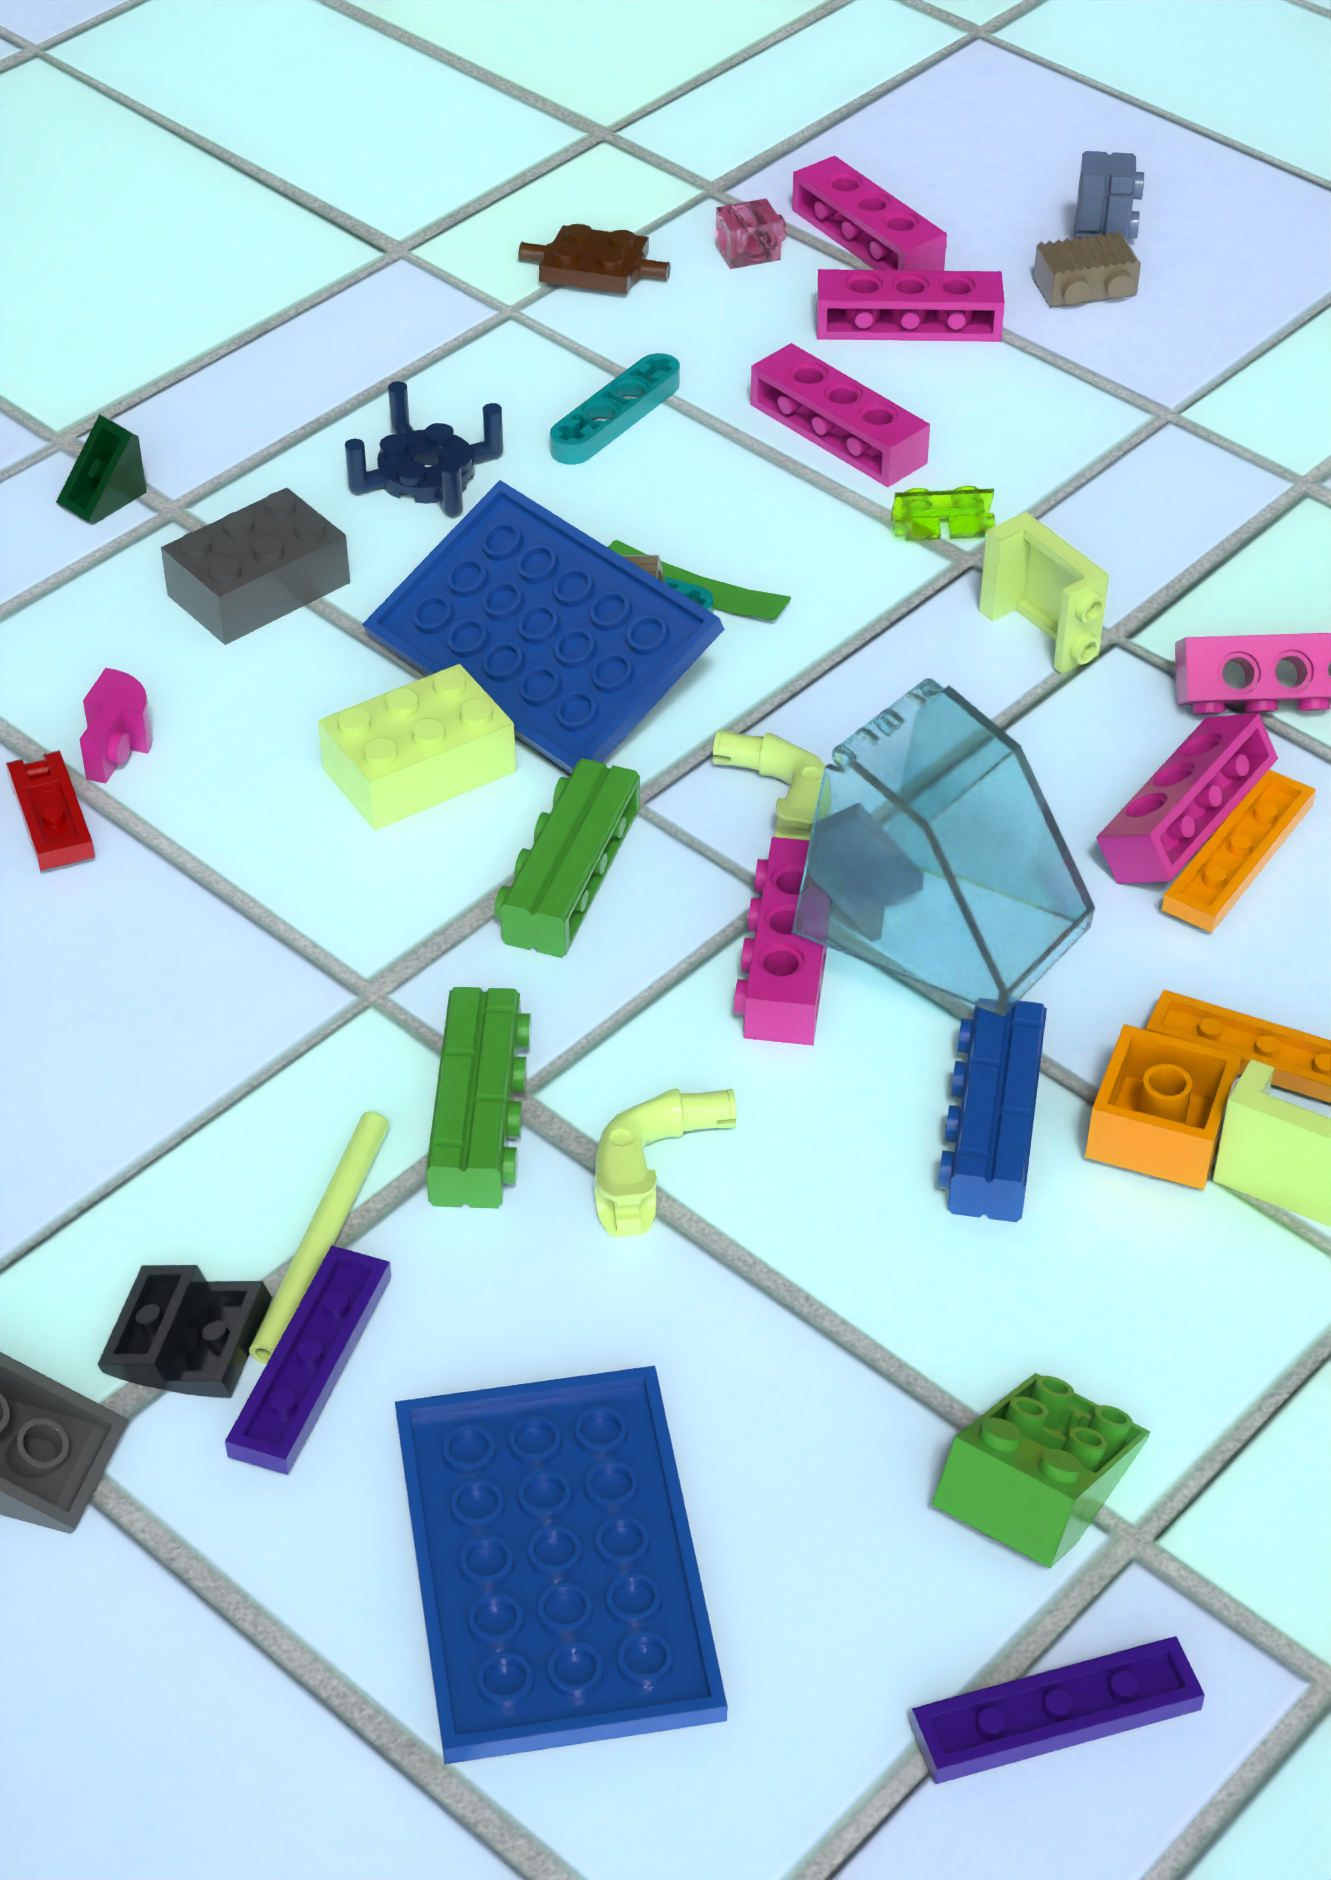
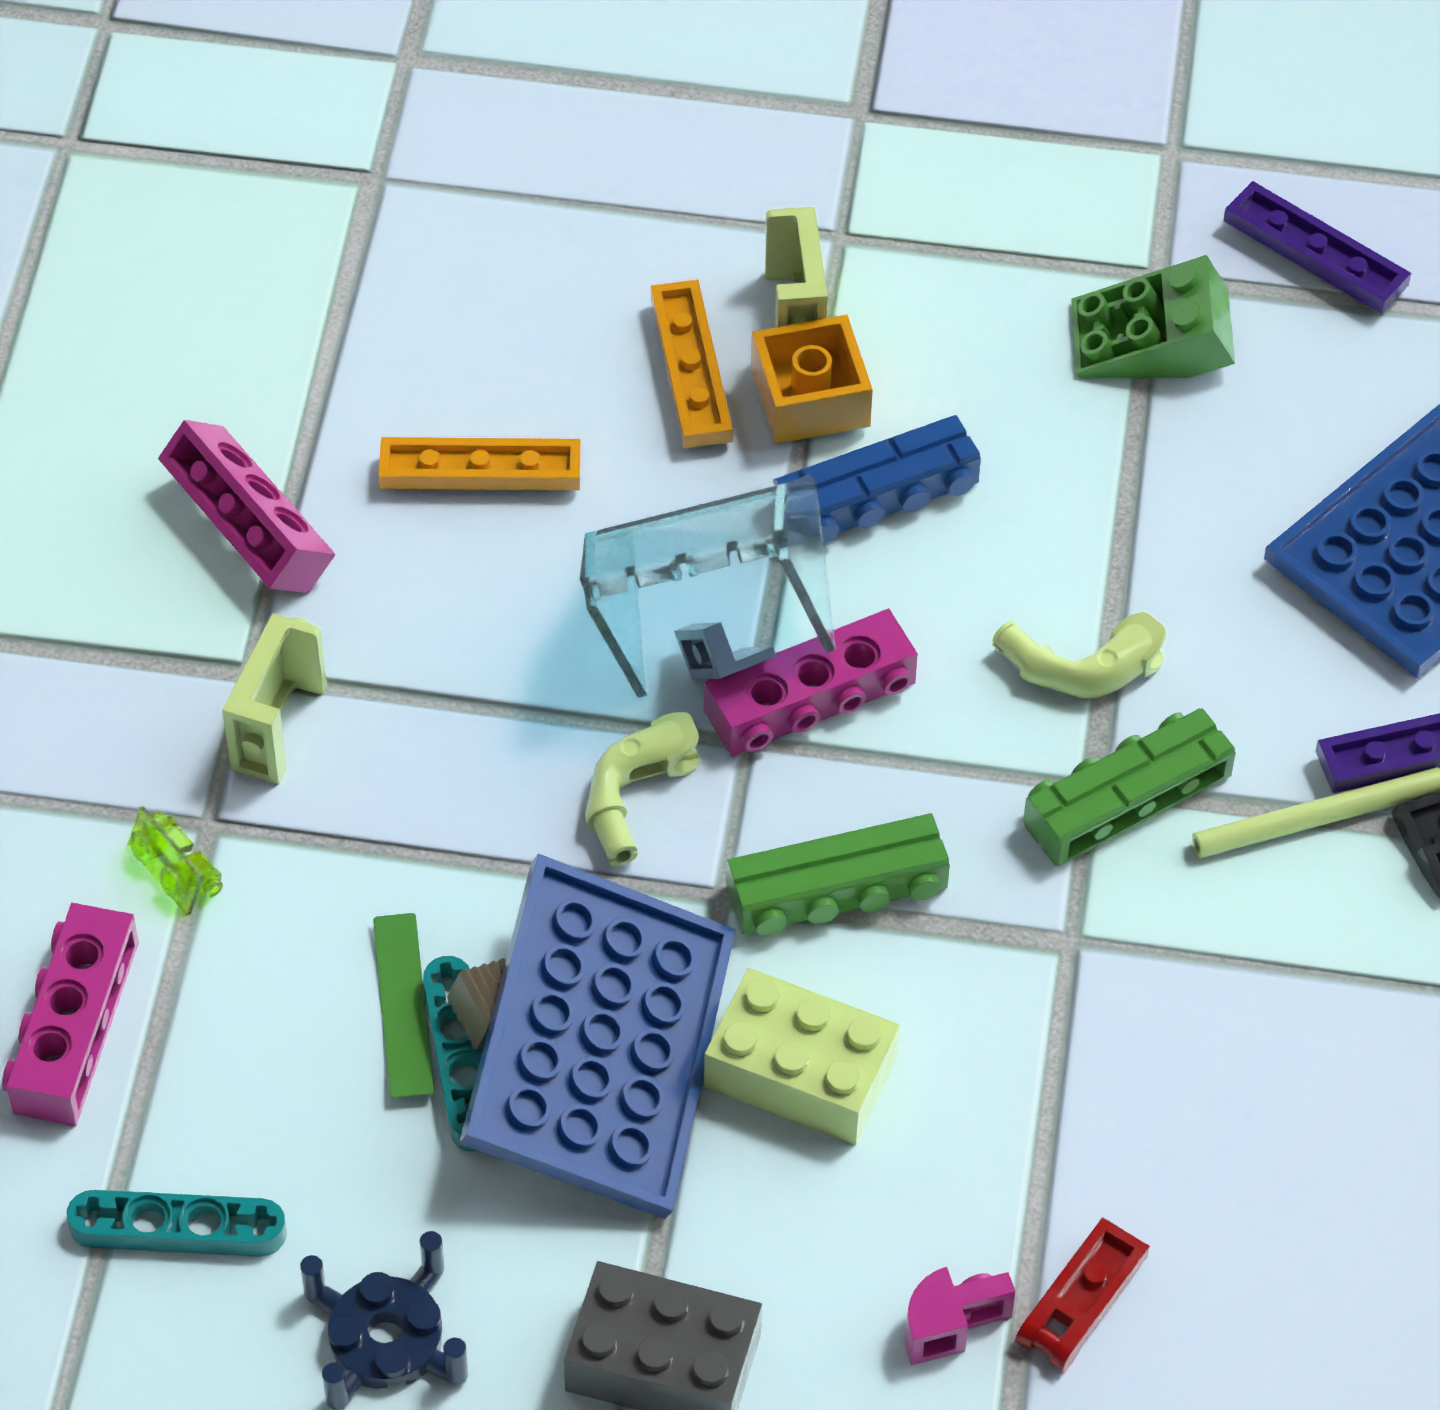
camera: 125 degrees left, 10 degrees up
dark pink brick [1096,713,1278,884] -> none

